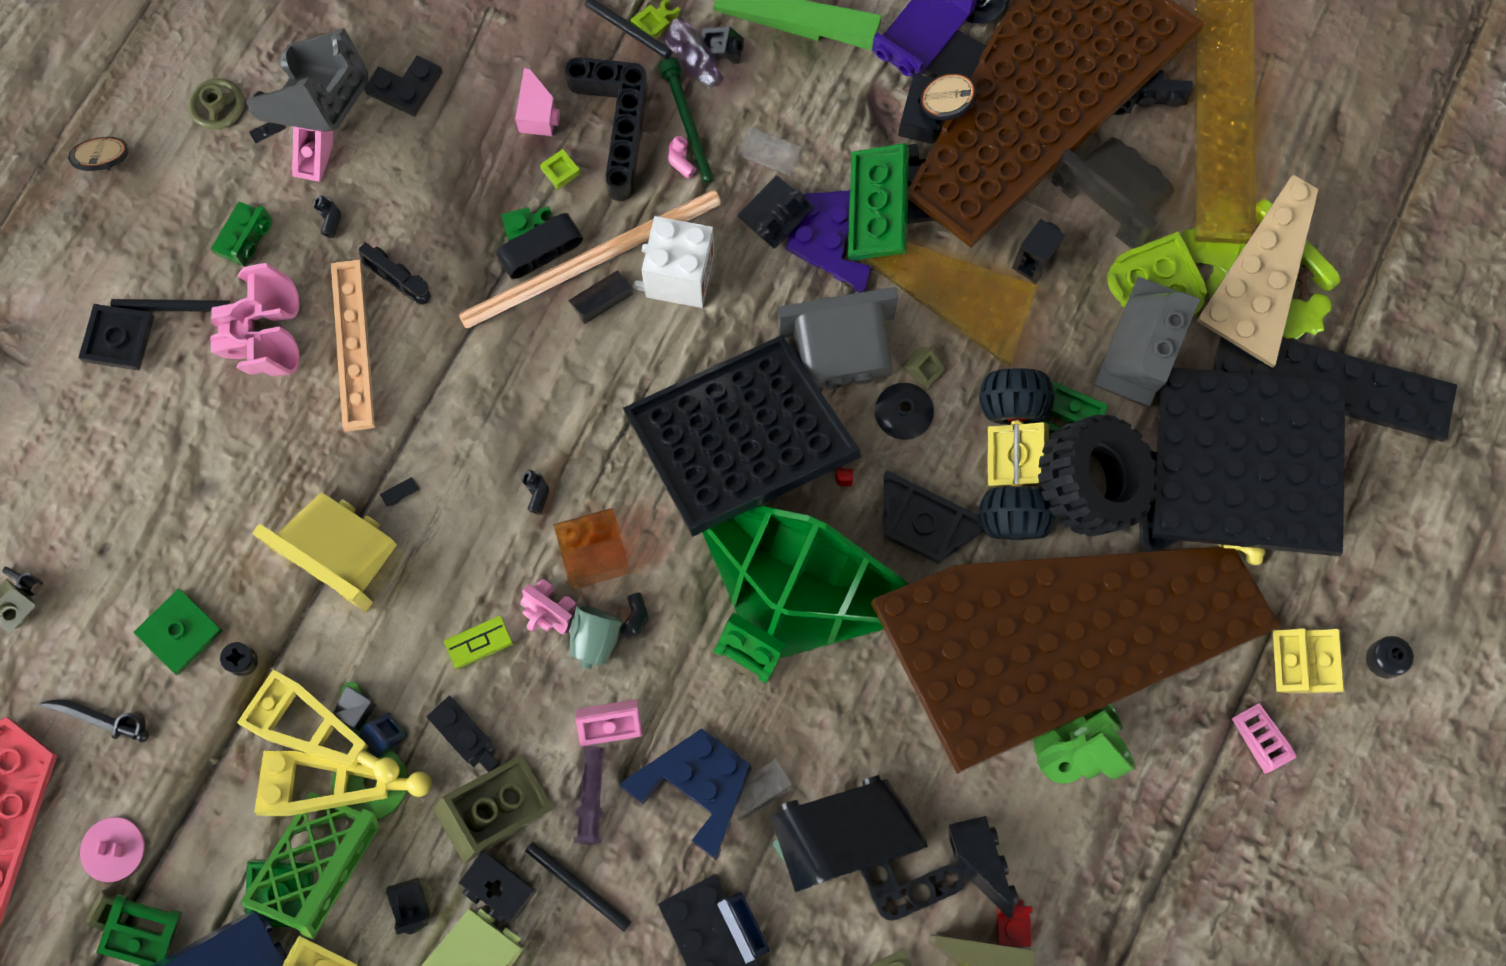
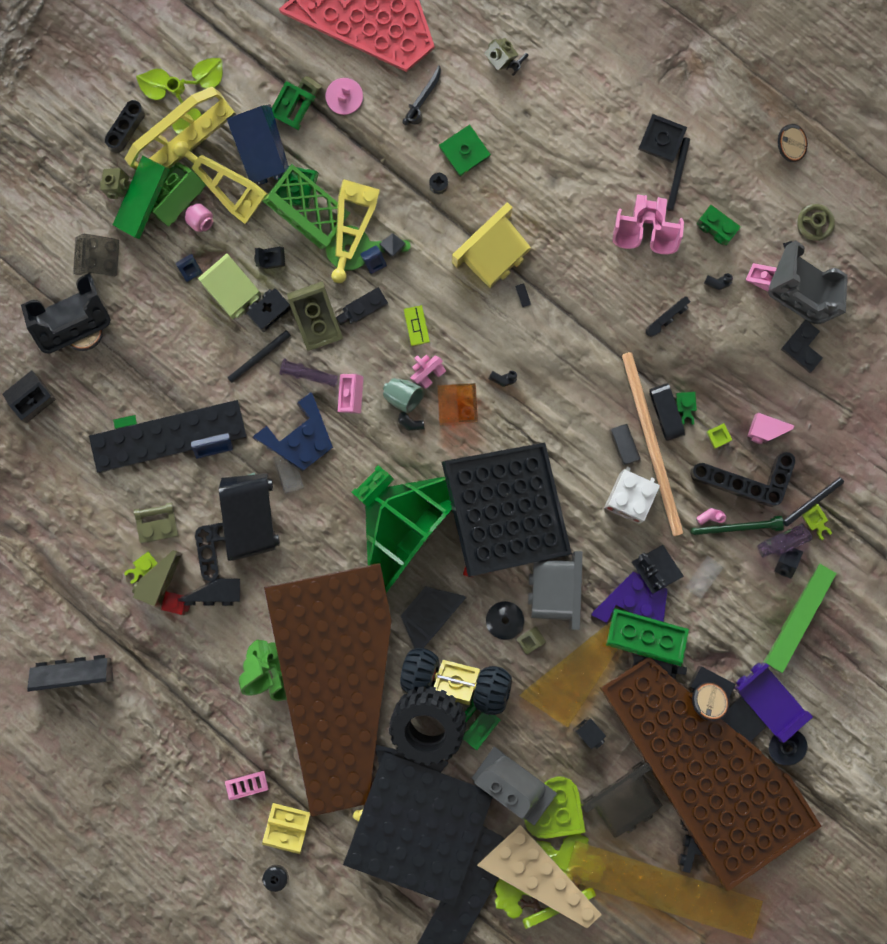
camera: 100 degrees right, 10 degrees up
light yellow plate [237,670,399,783] -> none
light nougat plate [331,260,375,432] -> none

